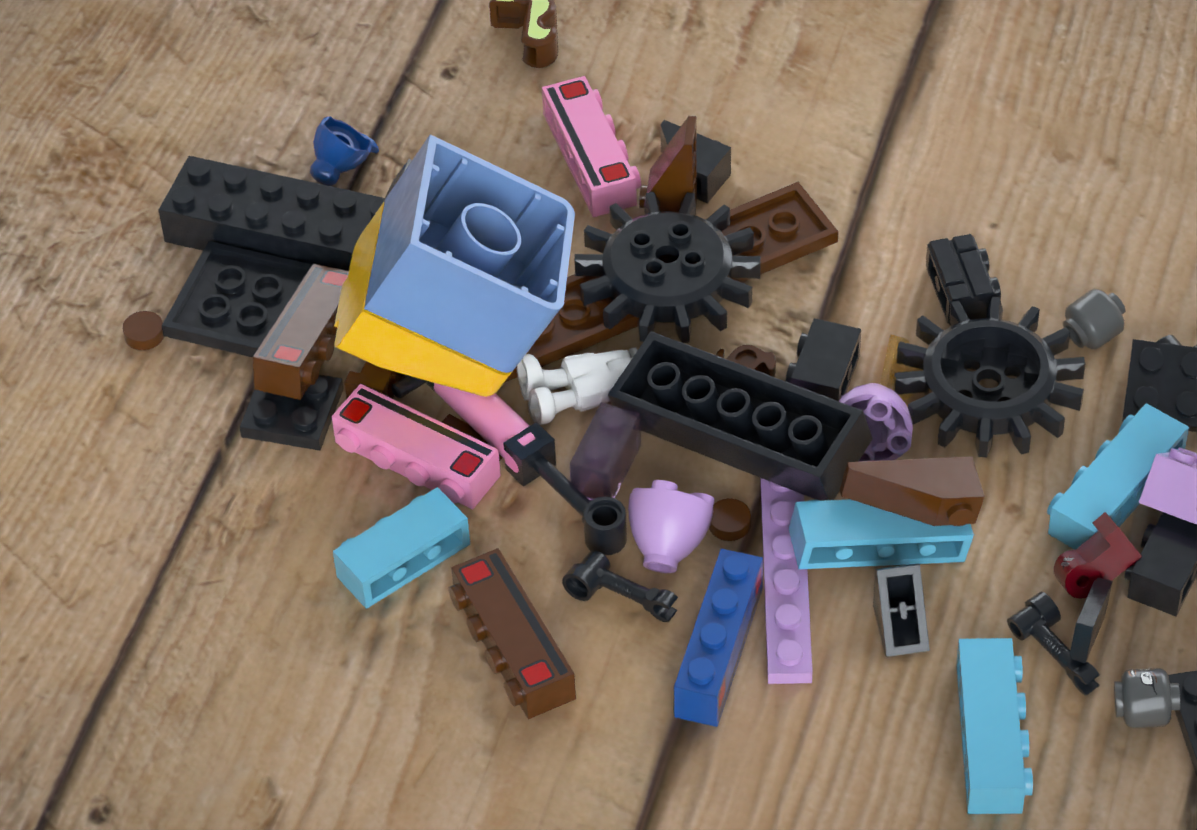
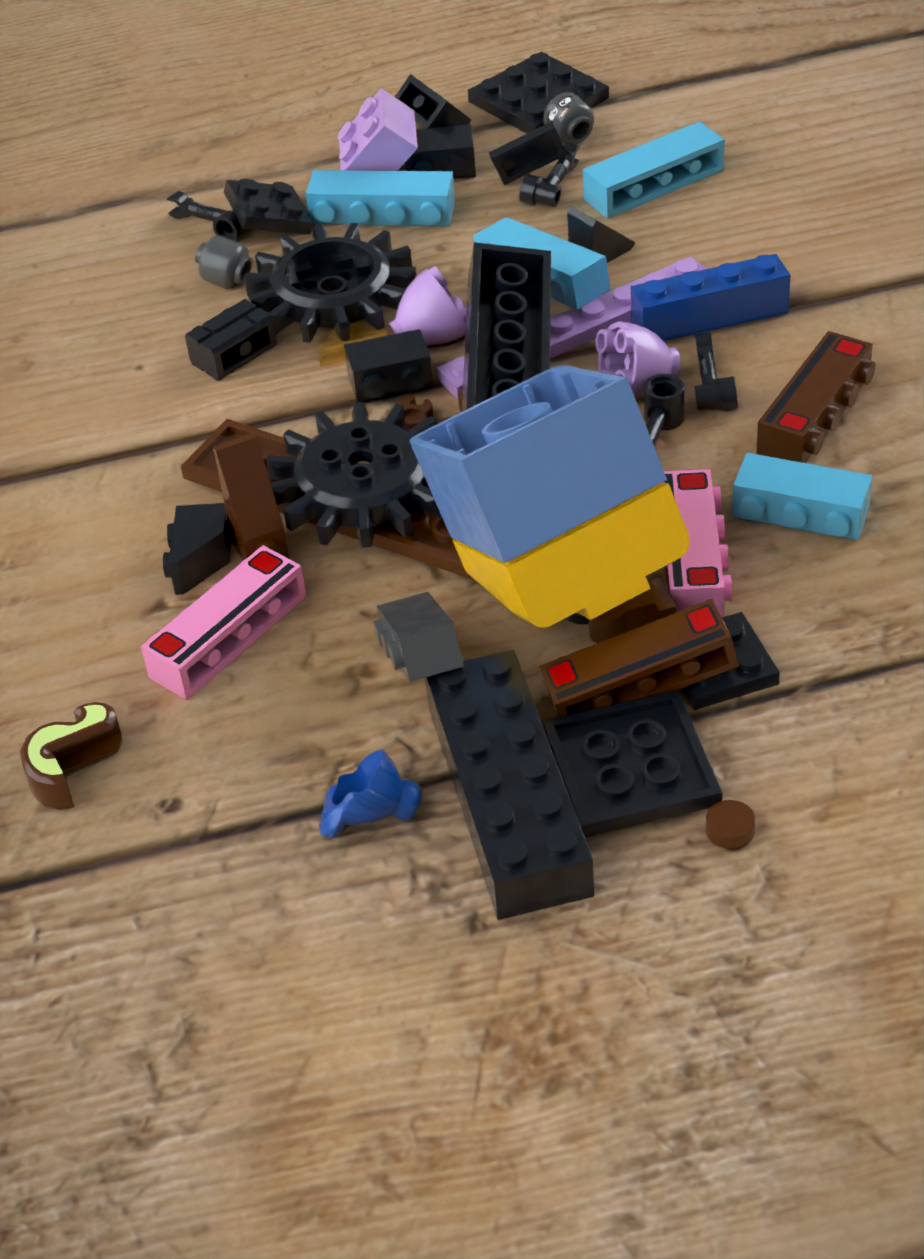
camera: 120 degrees left, 5 degrees down
reddish brown tile [709,498,751,541] -> none
reddish brown slope [839,456,985,526] -> none
dark red leg [1054,512,1142,599] -> none

